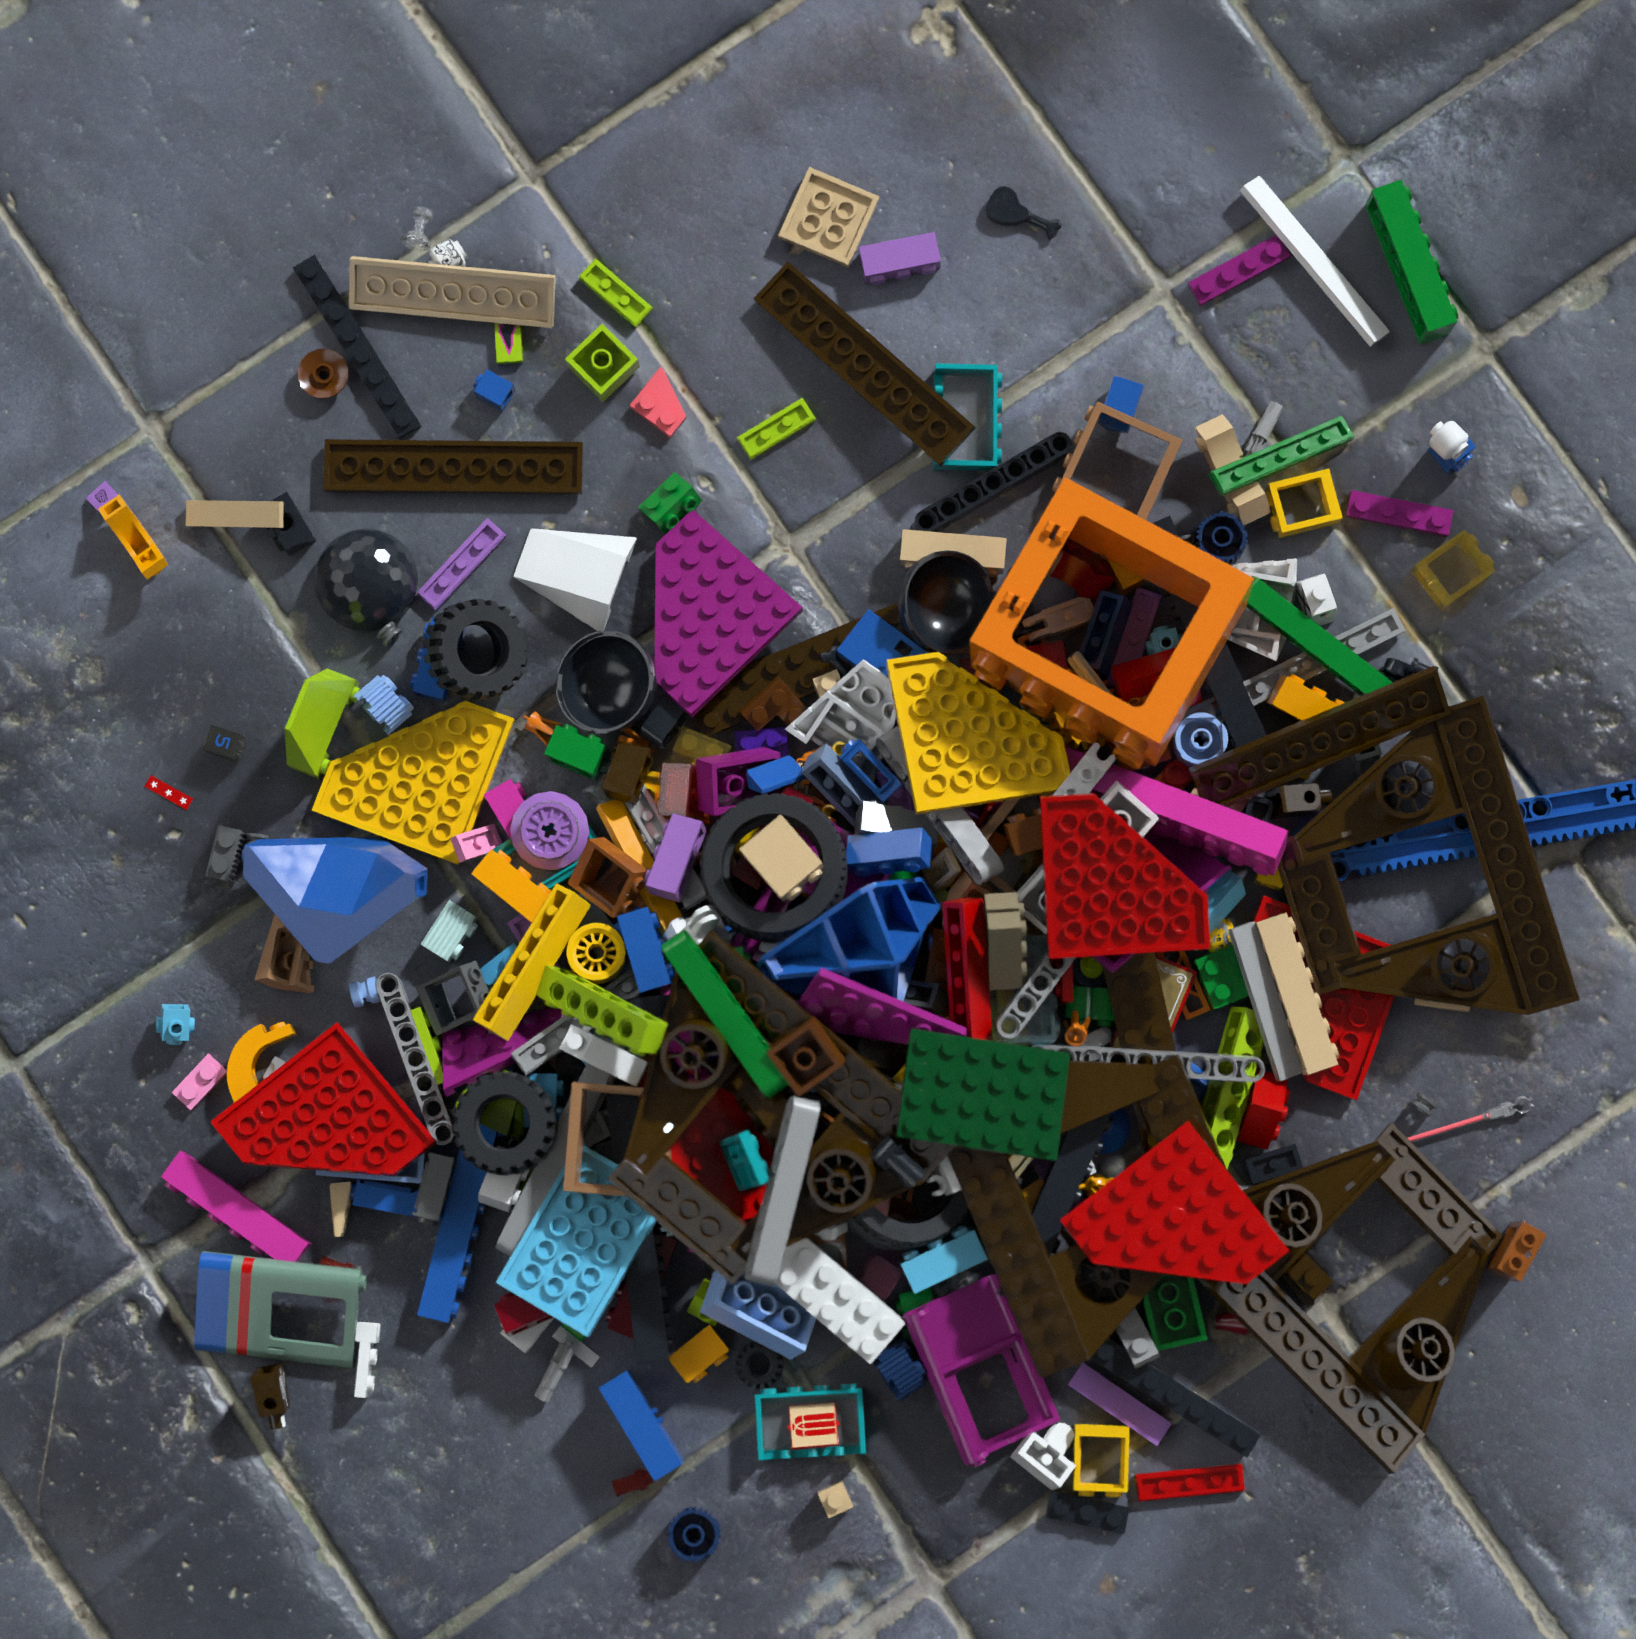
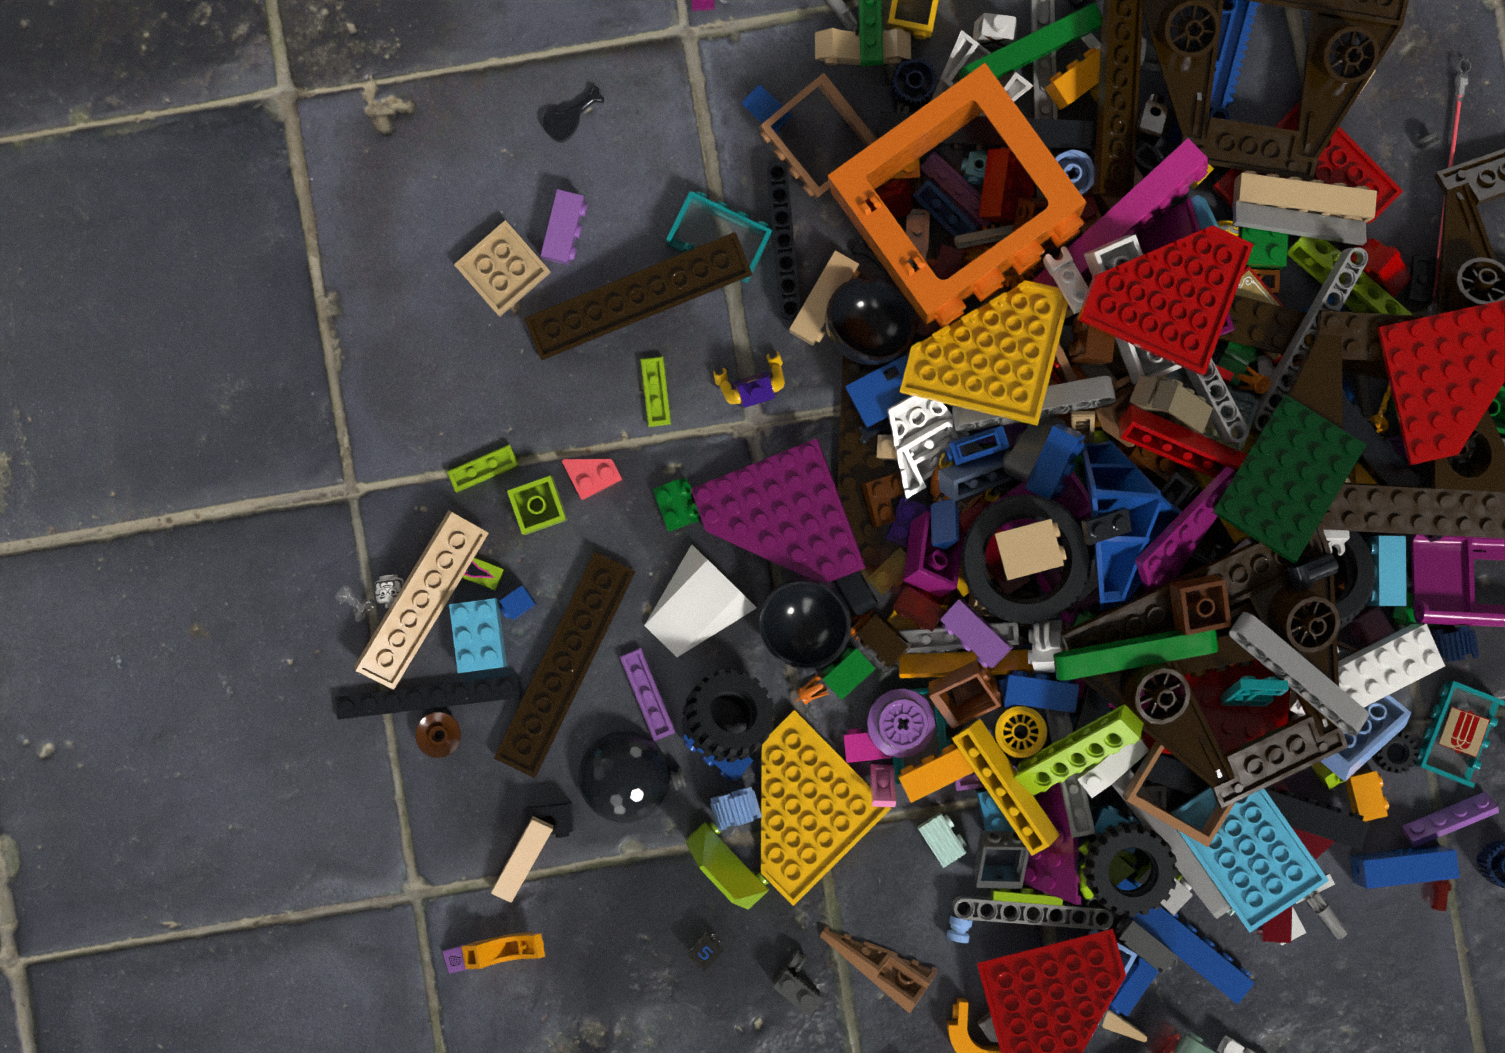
camera: 70 degrees left, 5 degrees up
red sticker [144,775,193,810] -> none
blue panel [242,837,428,964] -> none
none -> medium azure brick [449,598,507,673]
none -> torso [713,351,785,408]
none -> black plate [1081,507,1132,545]
none -> medium lavender plate [1402,791,1499,847]

